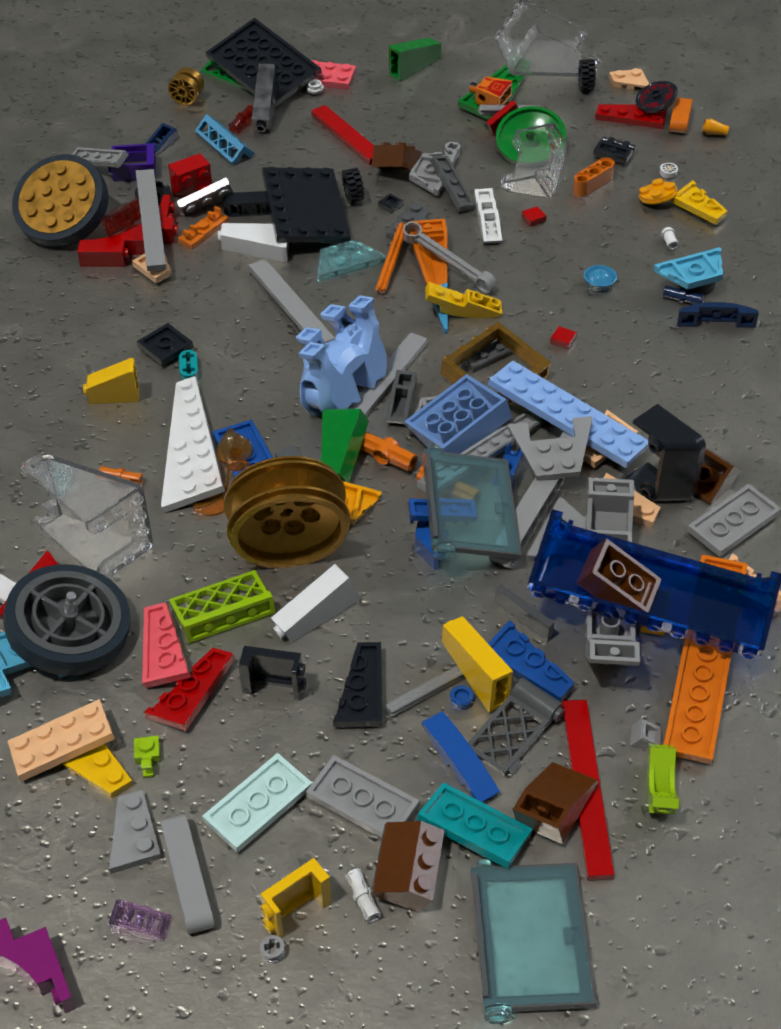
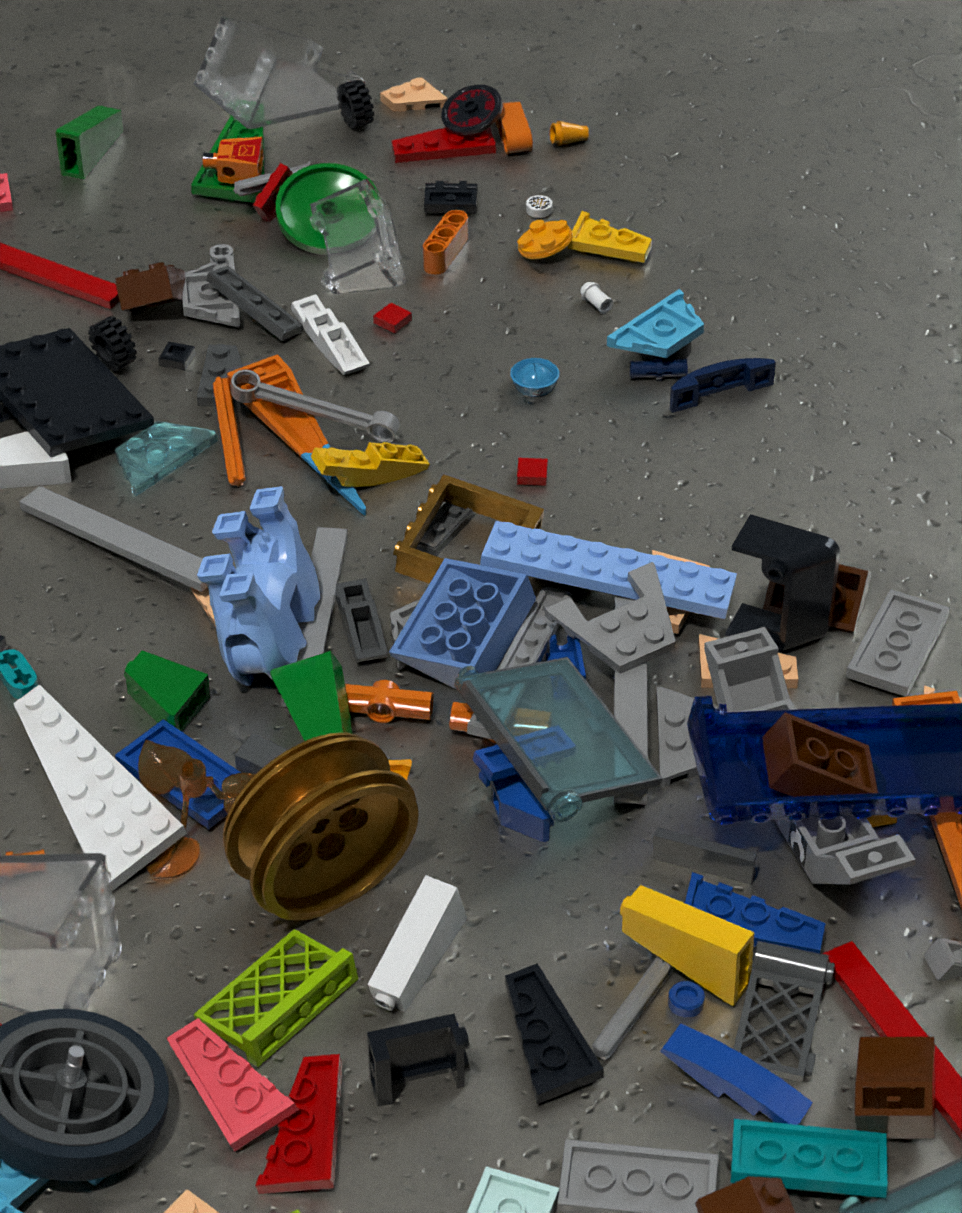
camera: 25 degrees left, 5 degrees down
none -> green slope [124,650,210,732]

